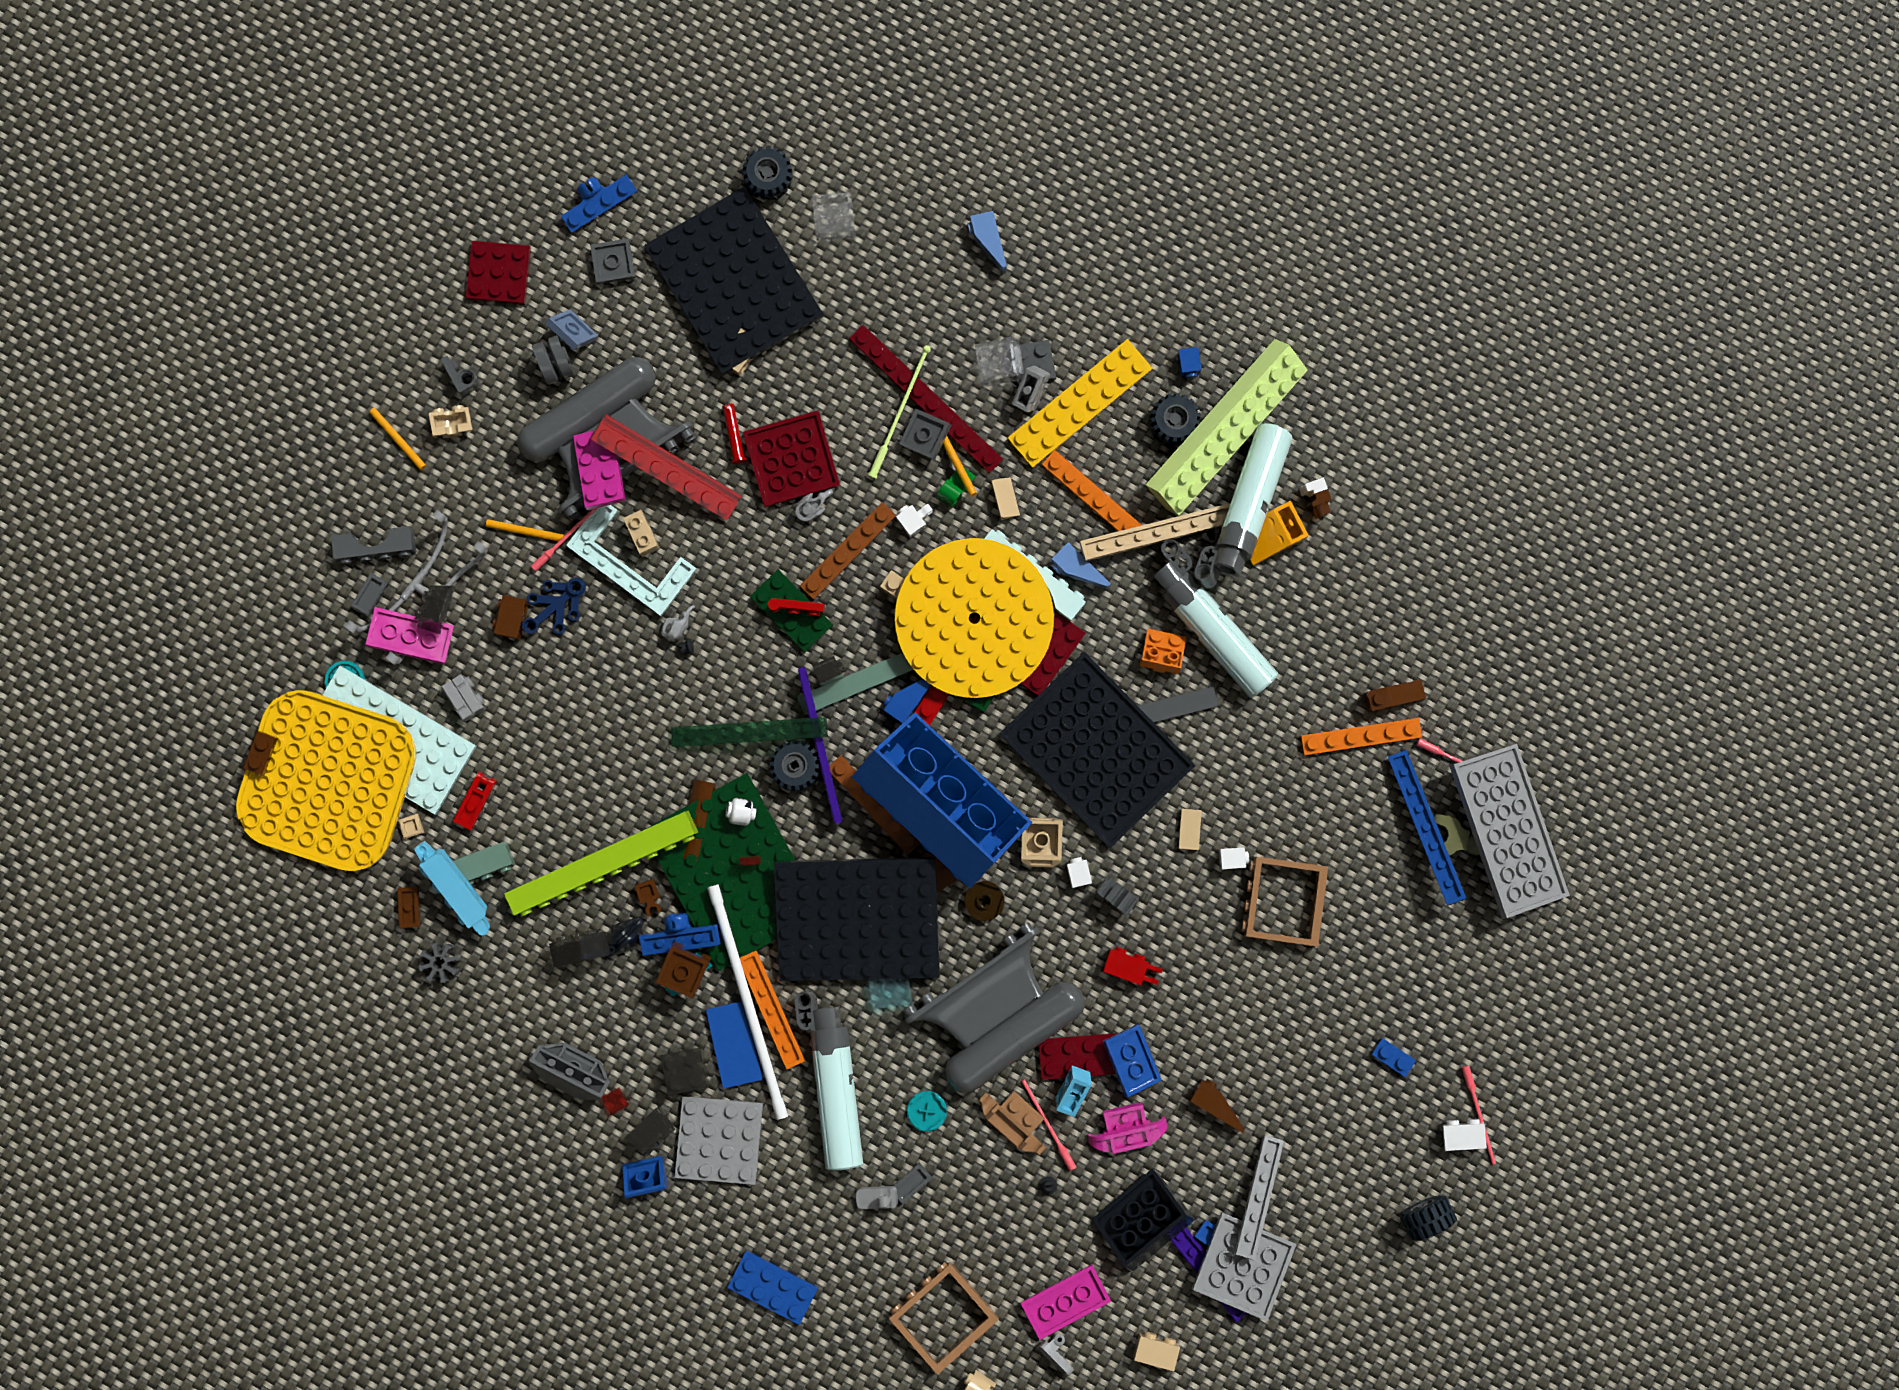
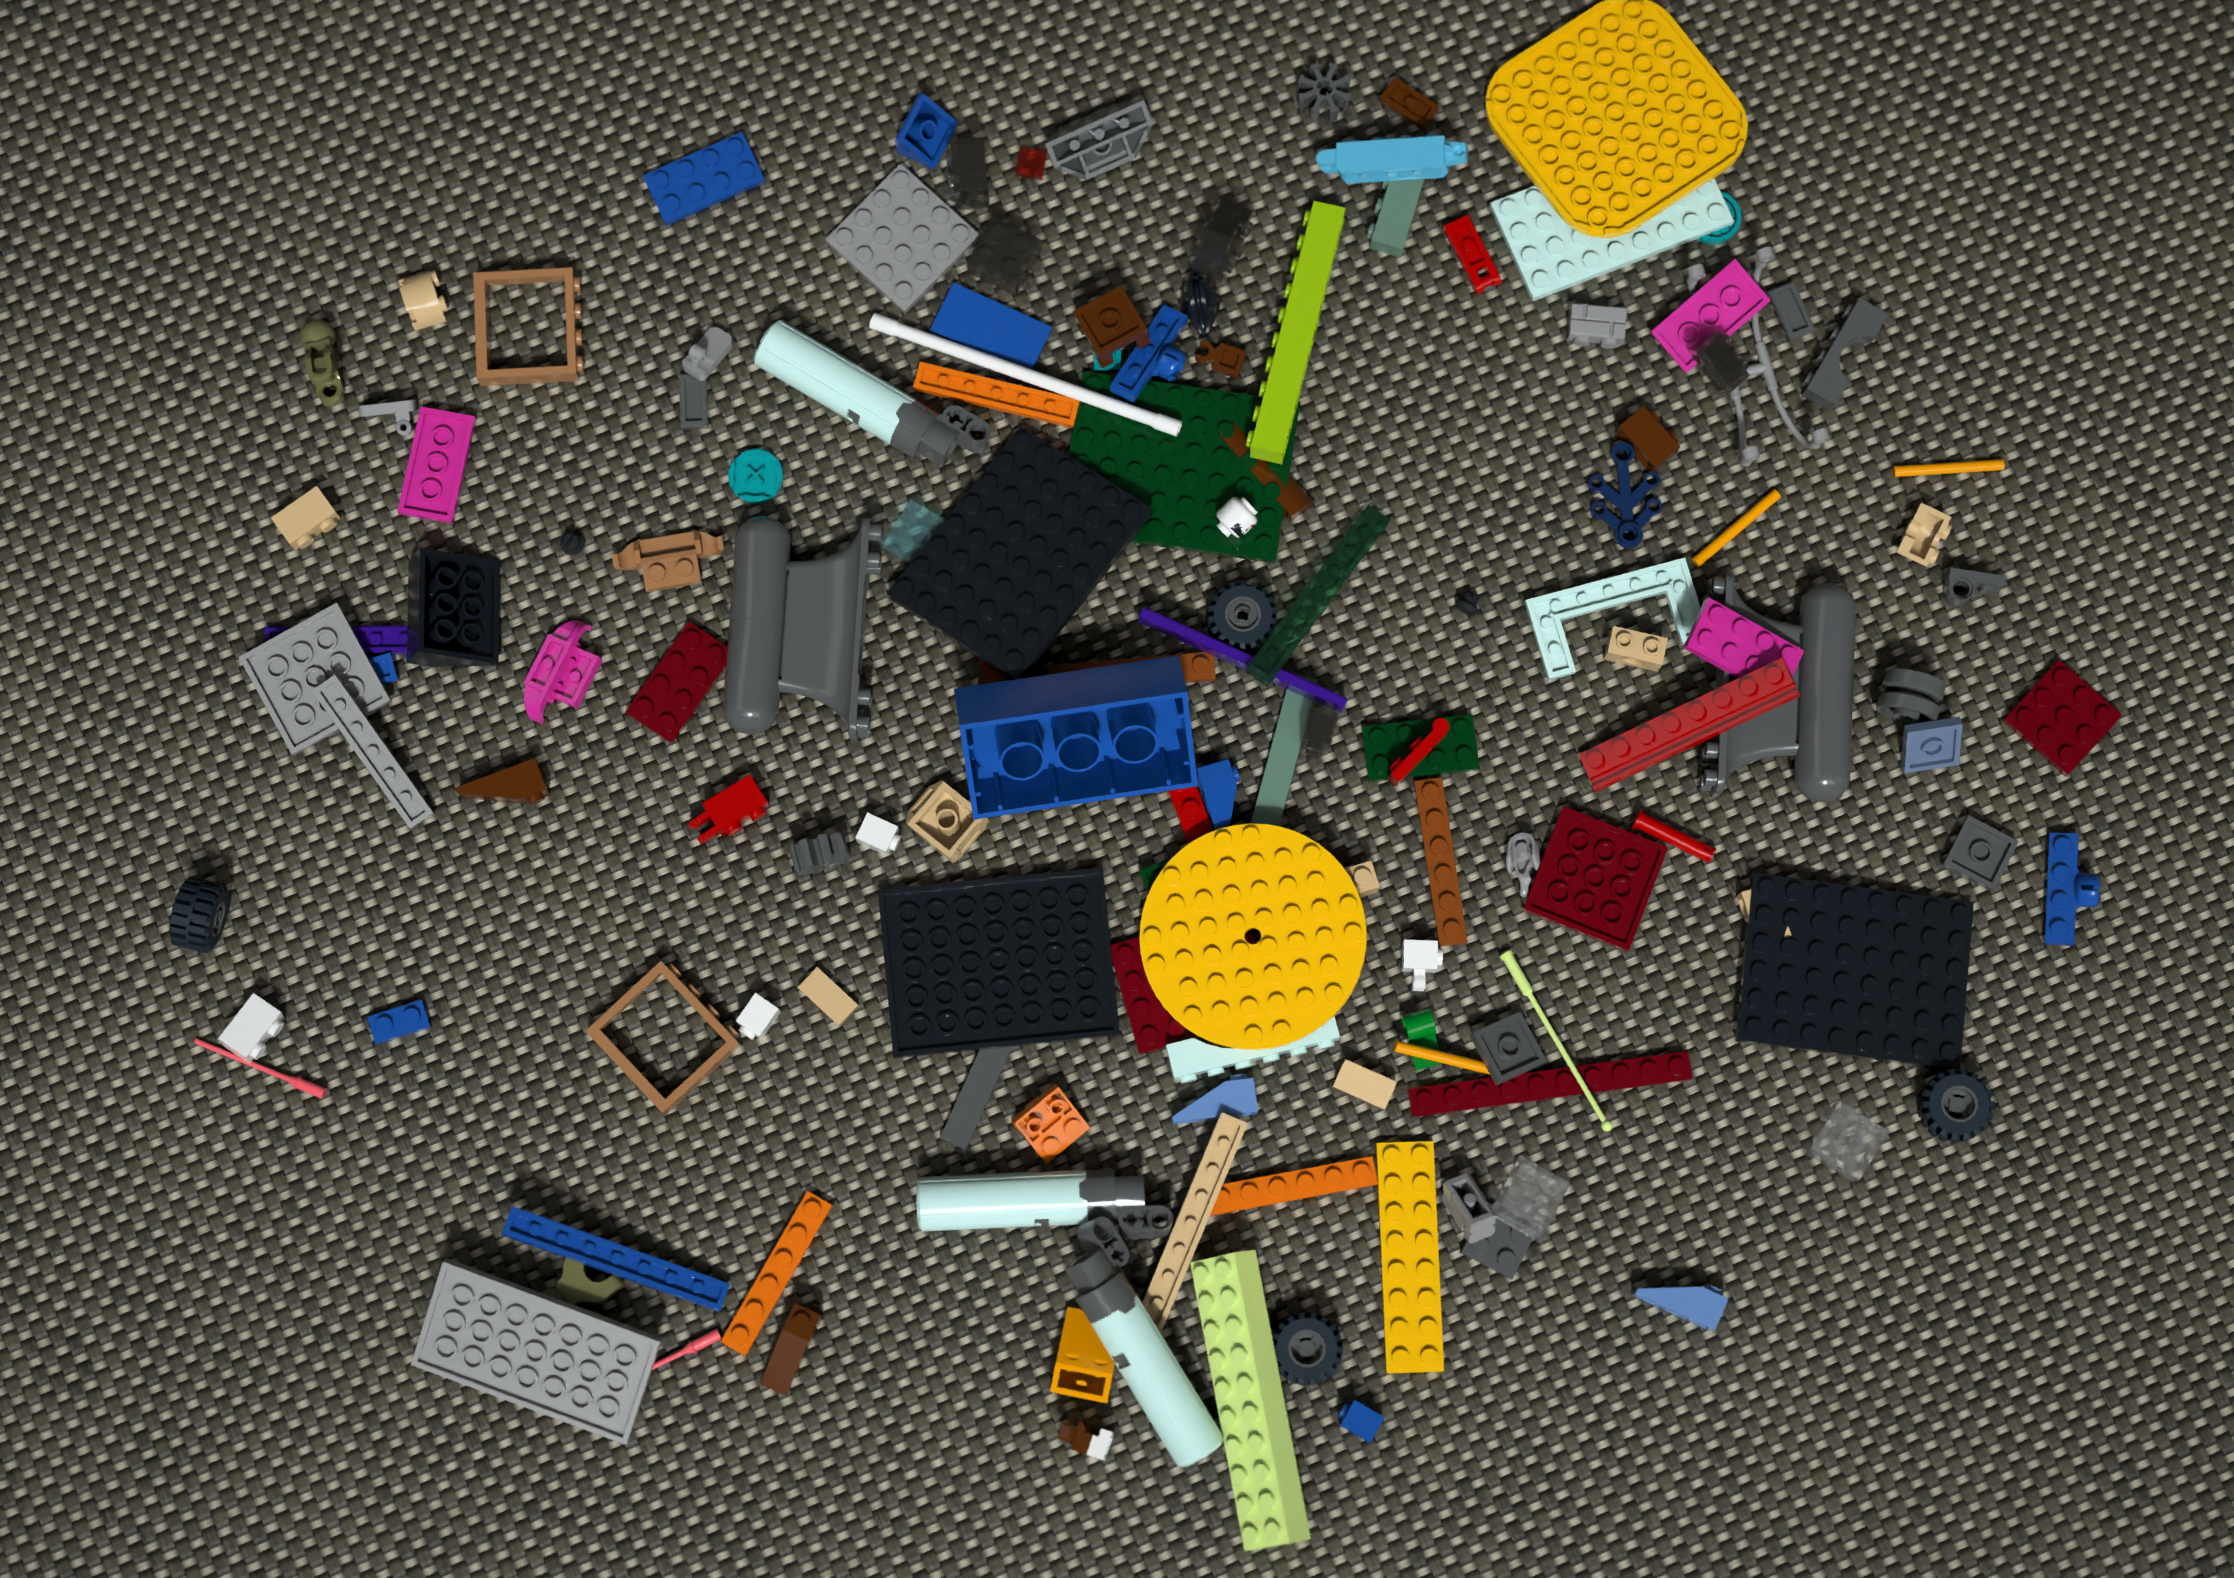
camera: 125 degrees right, 5 degrees down
reddish brown plate [243,731,278,775] -> none
tan tile [398,814,424,839] -> none
coral piece [531,508,598,571] -> none
light grey piece [661,605,695,641] -> none
clear red tile [740,856,761,865] -> none
dark brown plate [965,881,1005,921] -> none
coral piece [1021,1079,1076,1171] -> none
medium azure brick [1056,1066,1091,1117] -> none
blue plate [1102,1024,1162,1097] -> none

